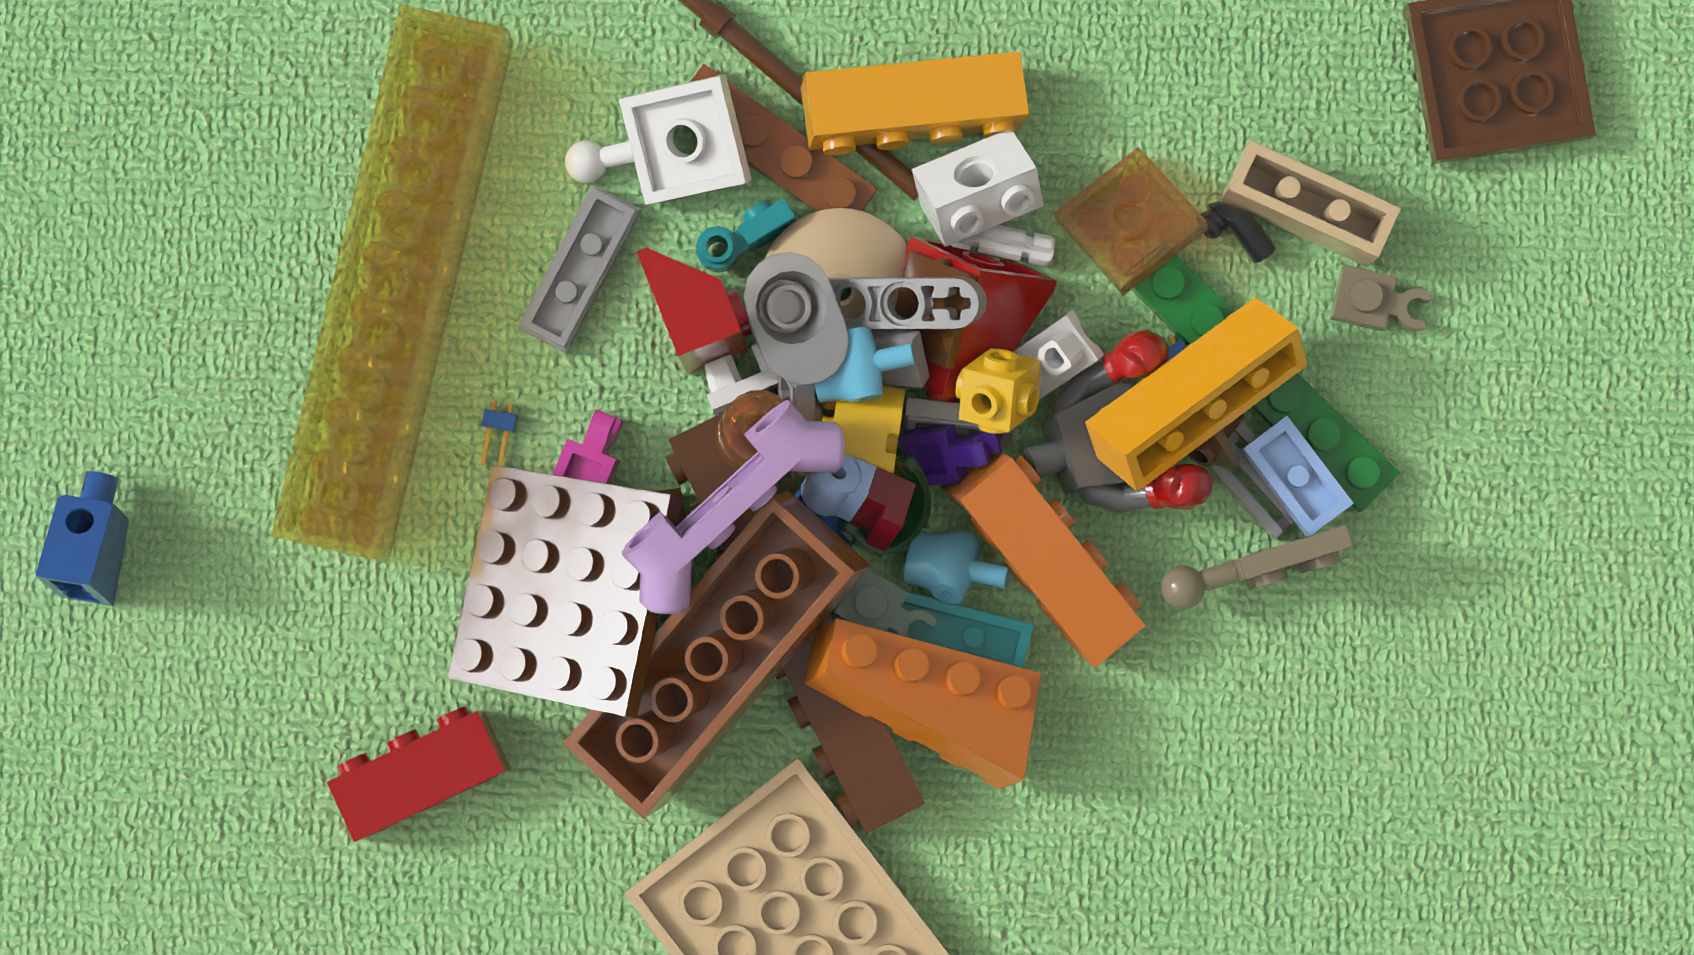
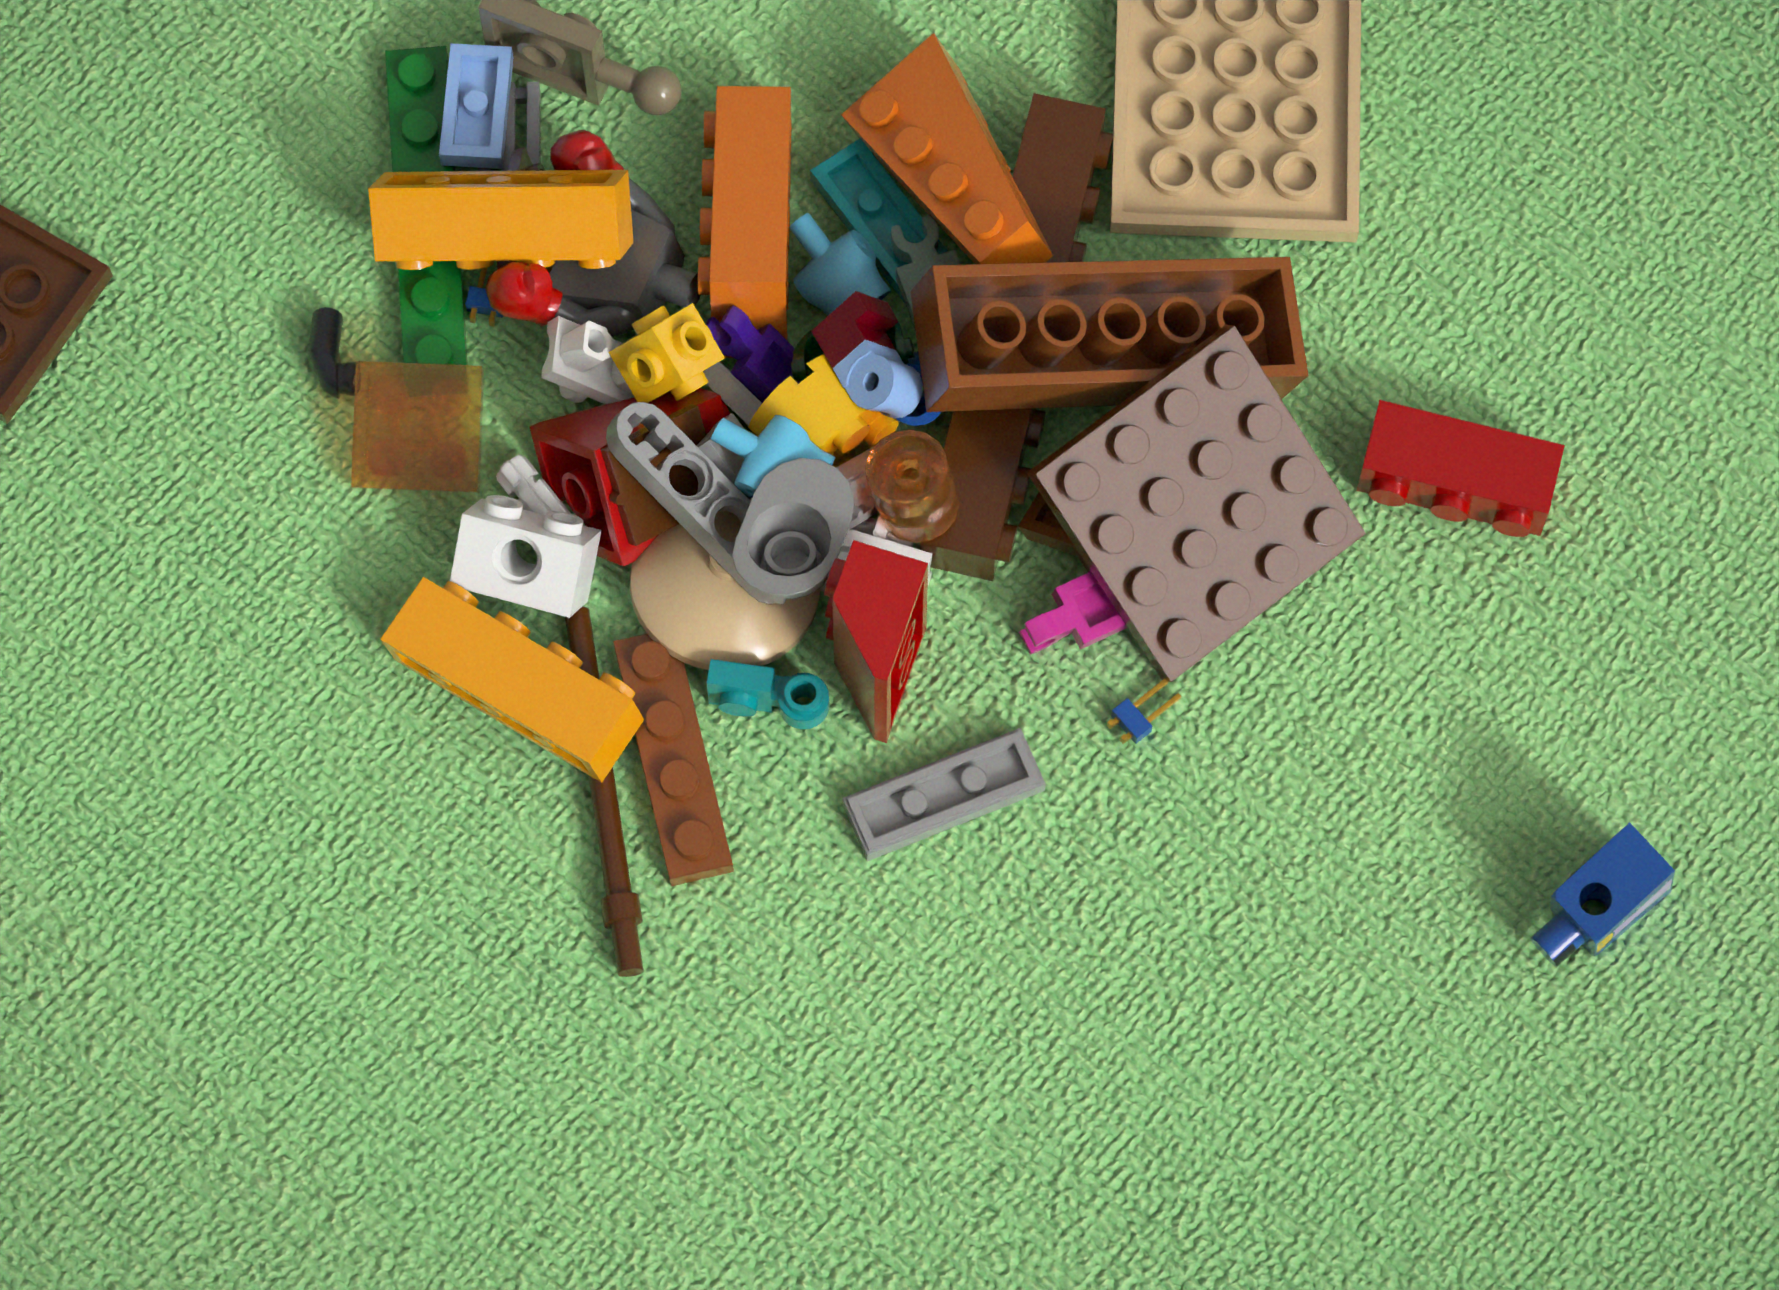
camera: 140 degrees left, 15 degrees down
clear yellow brick [271,4,514,564] -> none
white plate [565,74,752,205] -> none
lavender plate [622,400,845,614] -> none
tan brick [1220,140,1401,267] -> none
dark tan plate [1330,264,1432,332] -> none

